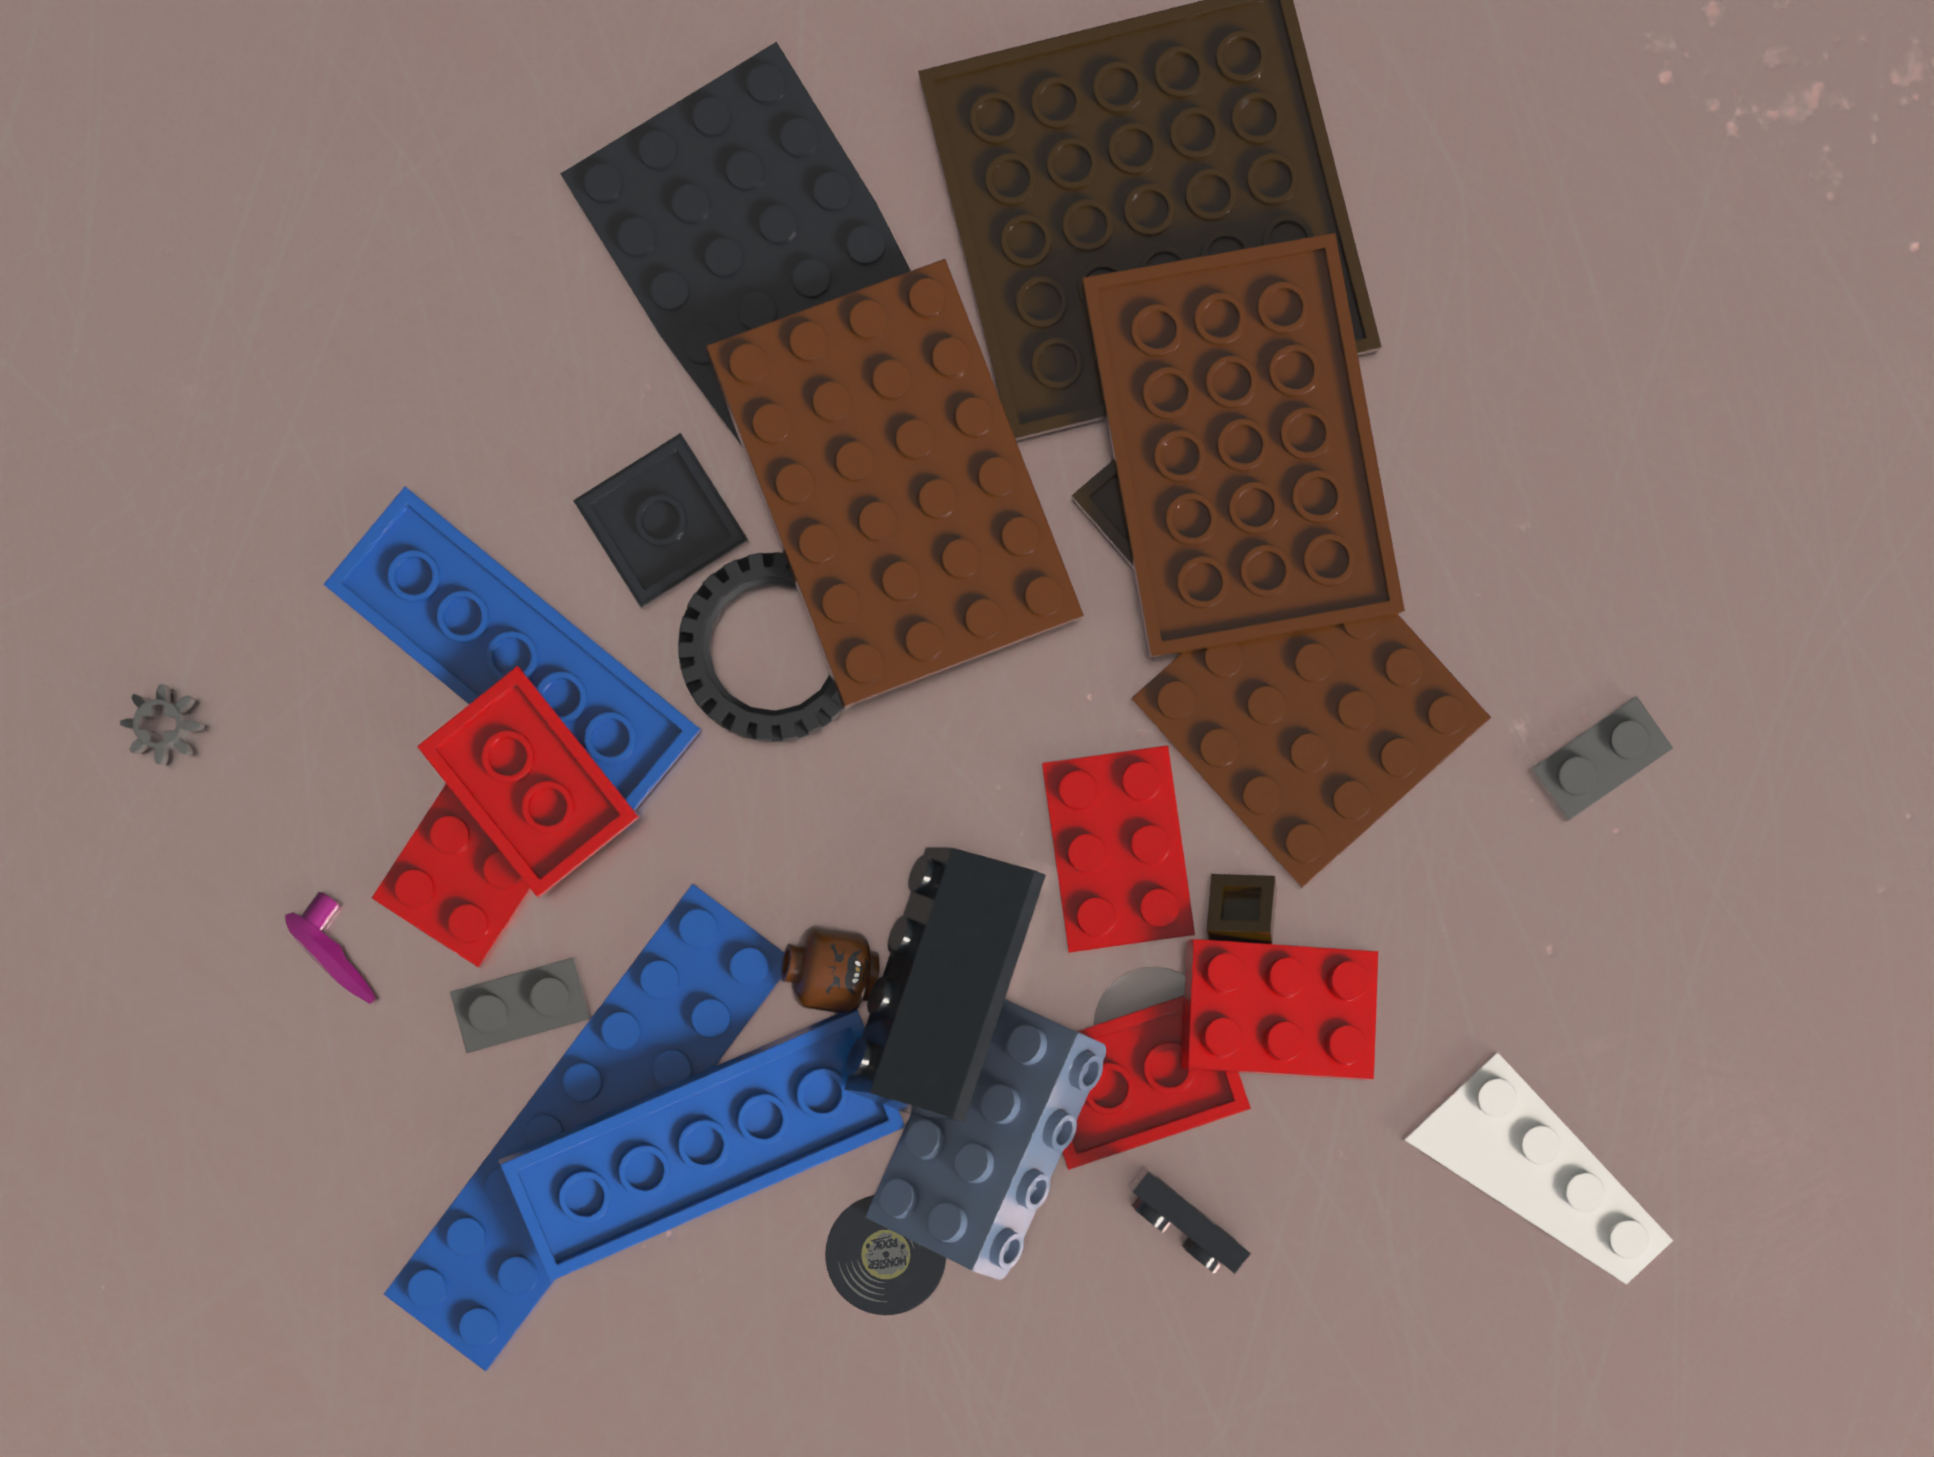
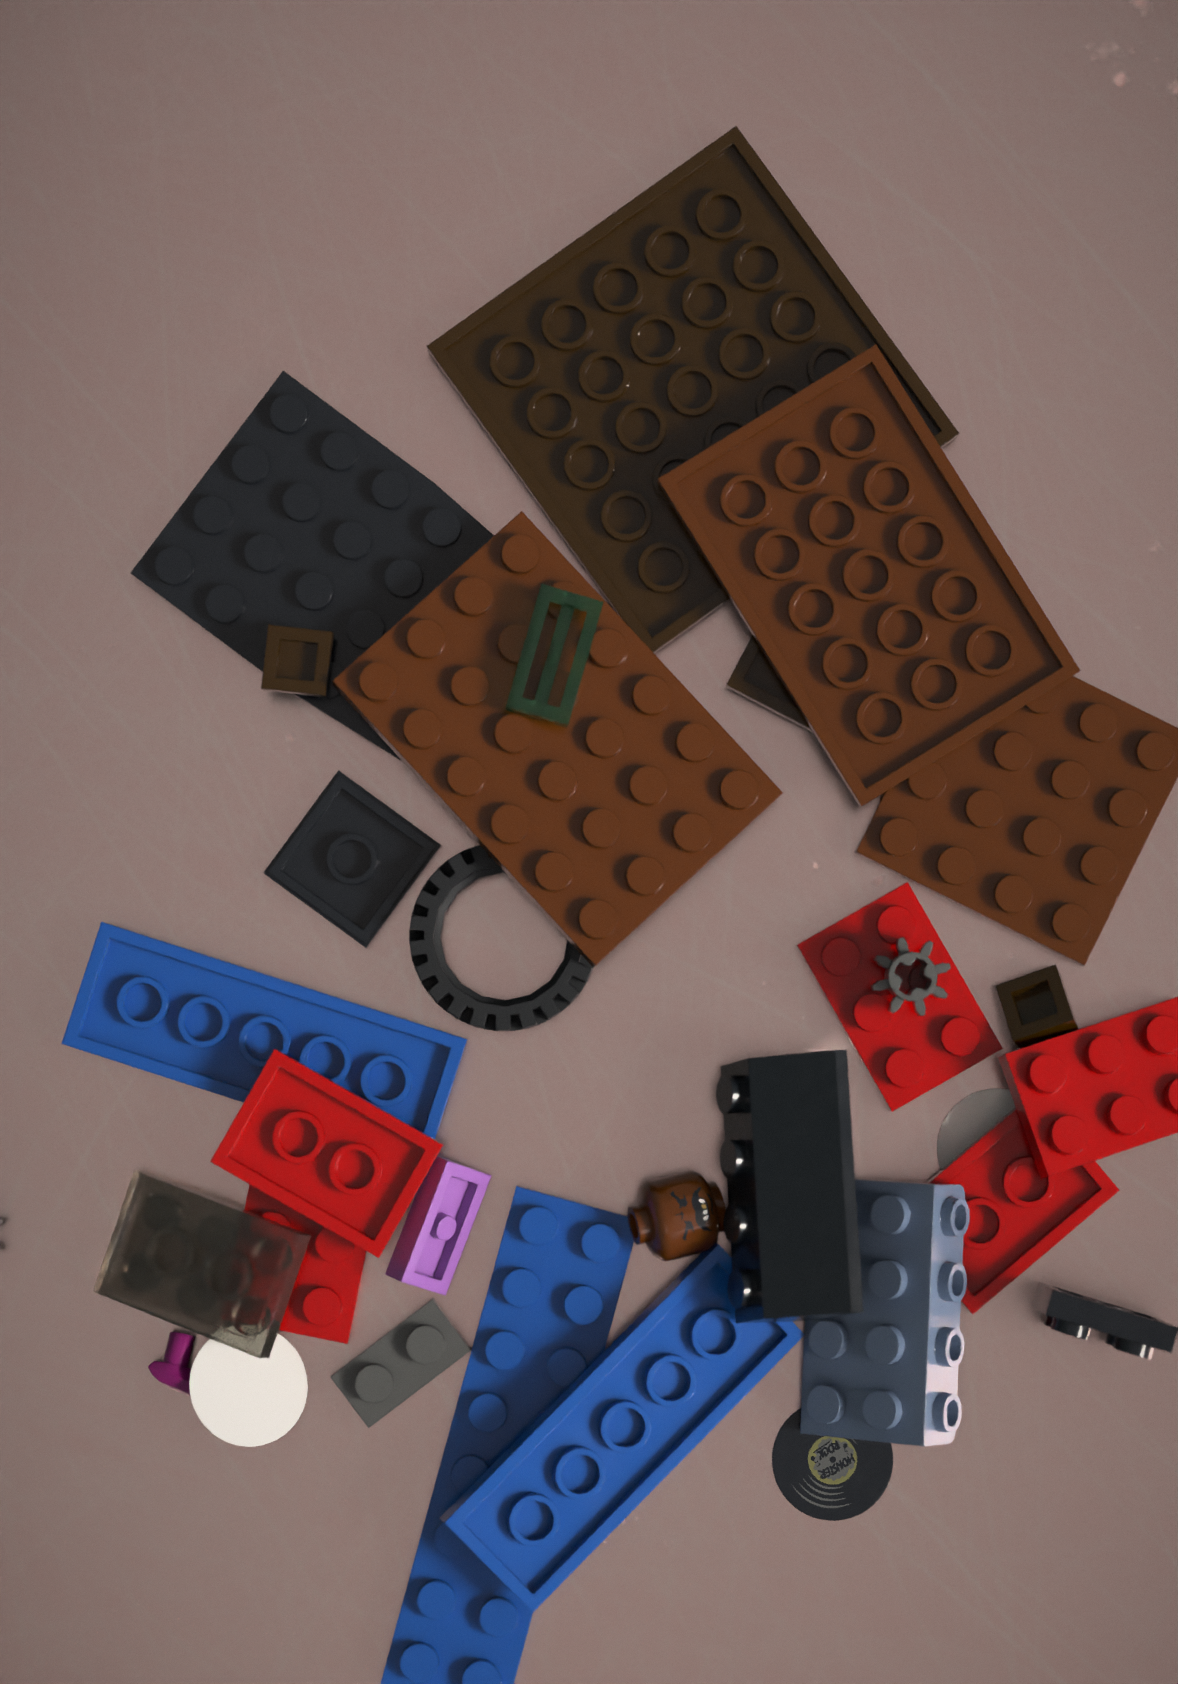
camera: 20 degrees left, 0 degrees up
none -> clear smoke plate [93,1170,311,1358]
none -> white sticker [189,1325,308,1447]
none -> dark brown plate [261,625,334,697]
none -> medium lavender plate [385,1156,491,1296]
none -> clear green tile [505,584,603,728]
none -> dark grey gear [871,937,951,1016]

